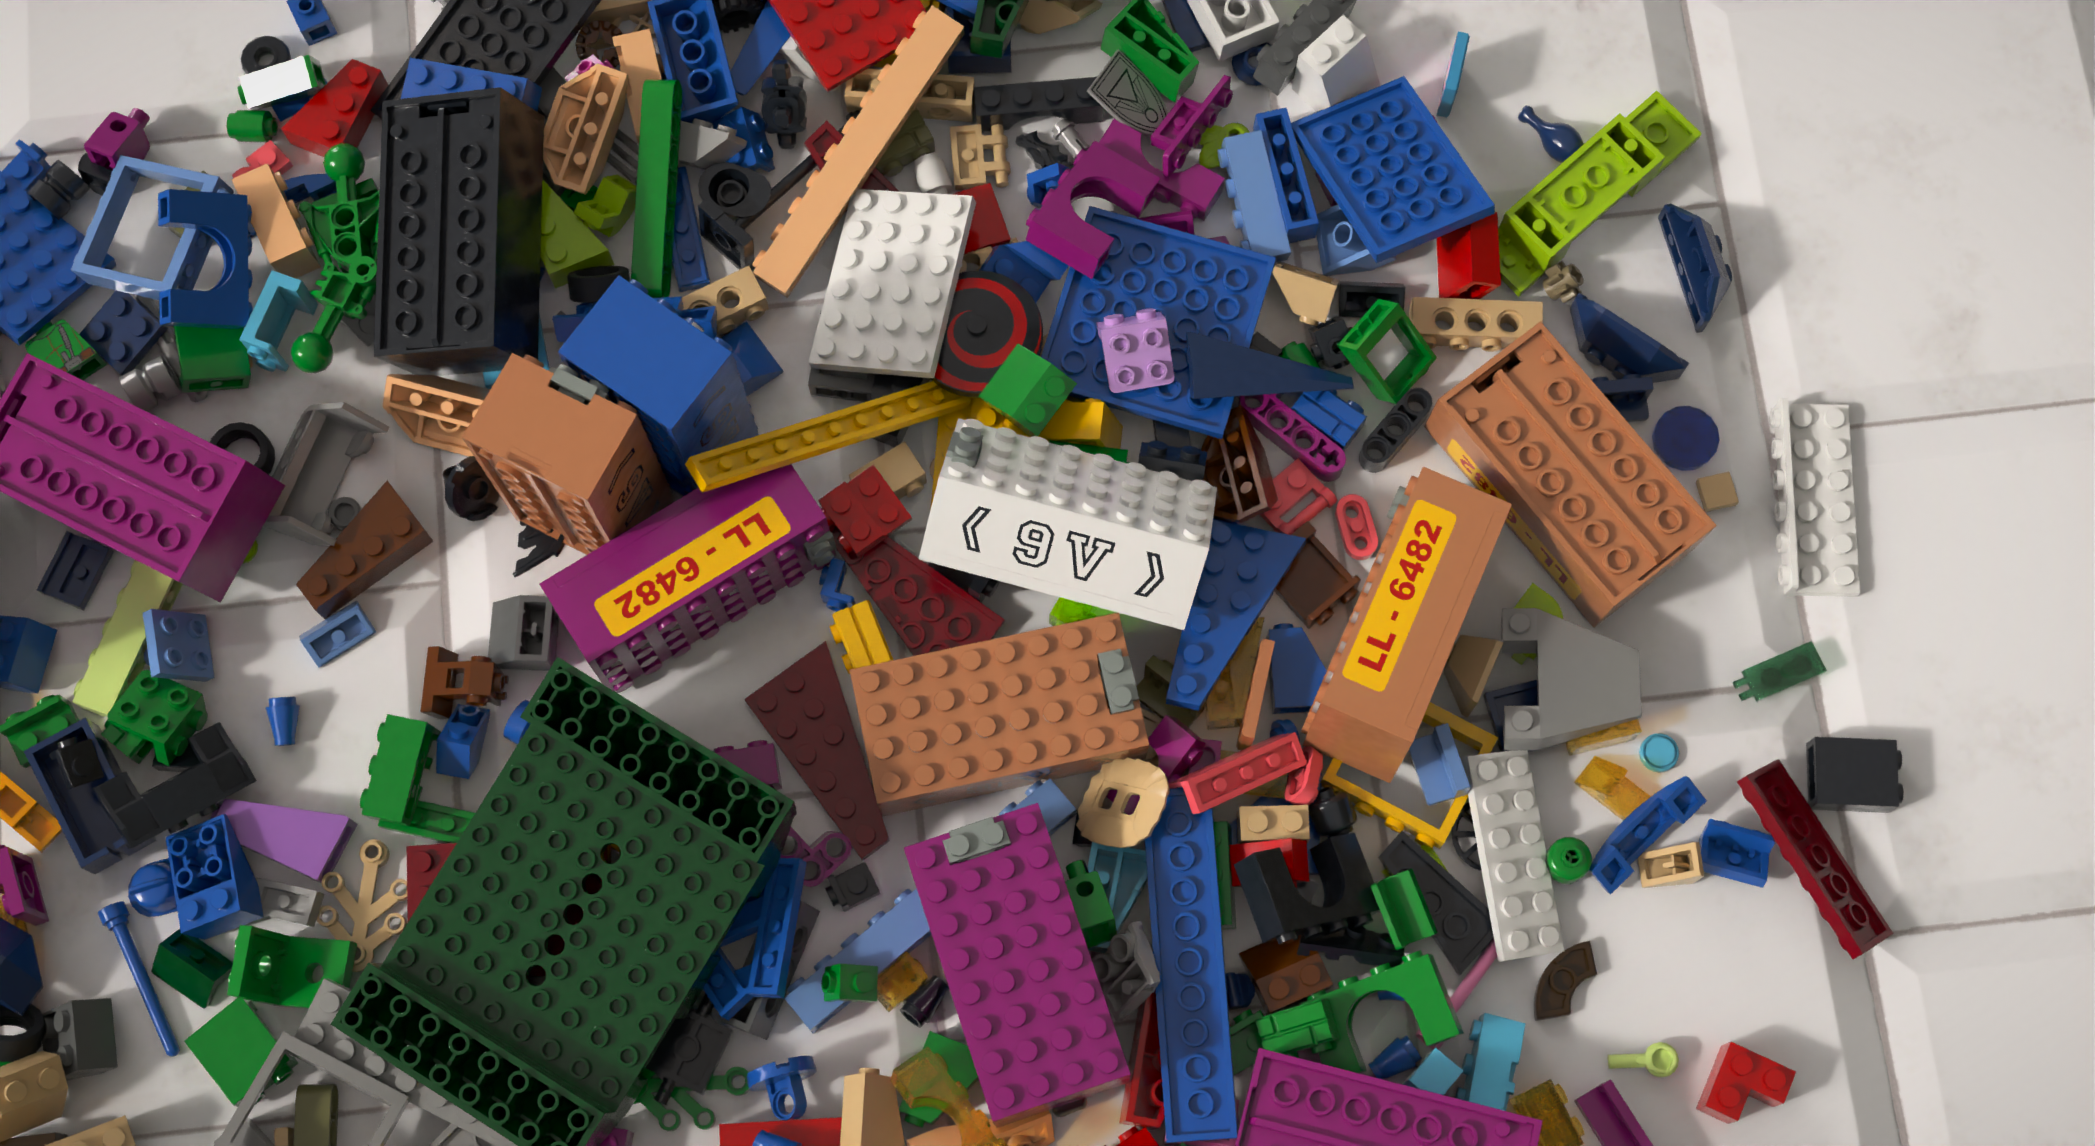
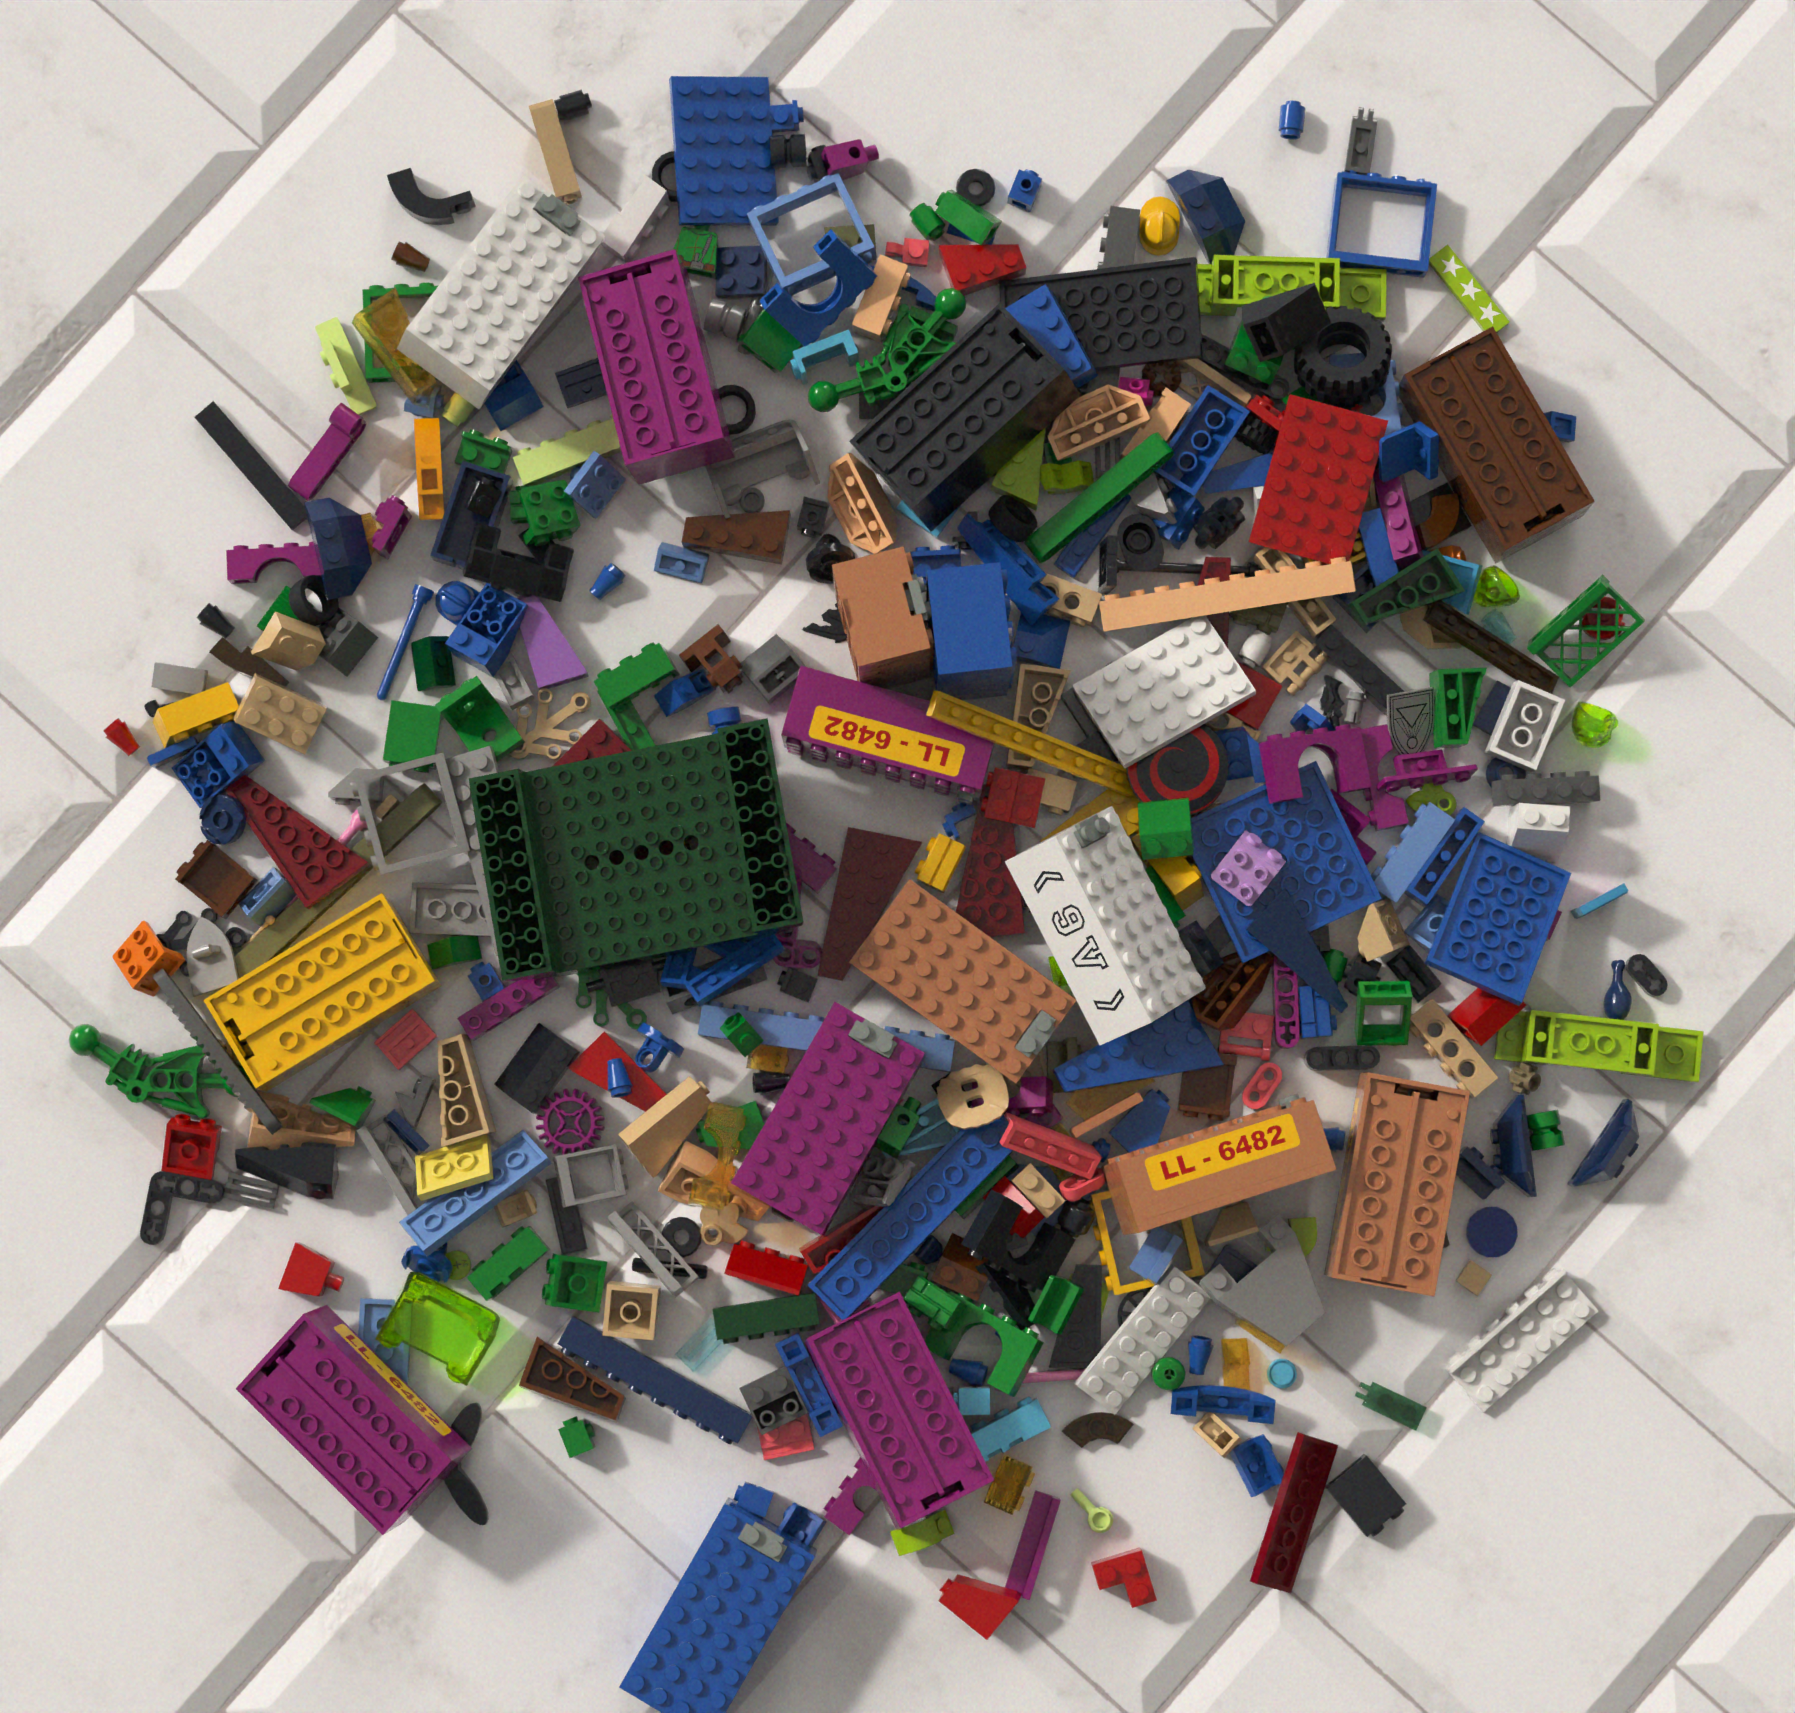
camera: 50 degrees right, 10 degrees up
none -> black brick [797,497,829,538]
none -> tan wedge [1006,664,1071,770]
none -> blue cone [1188,1335,1214,1375]
none -> green wheel [1527,1110,1565,1151]
none -> black beam [1626,954,1668,997]

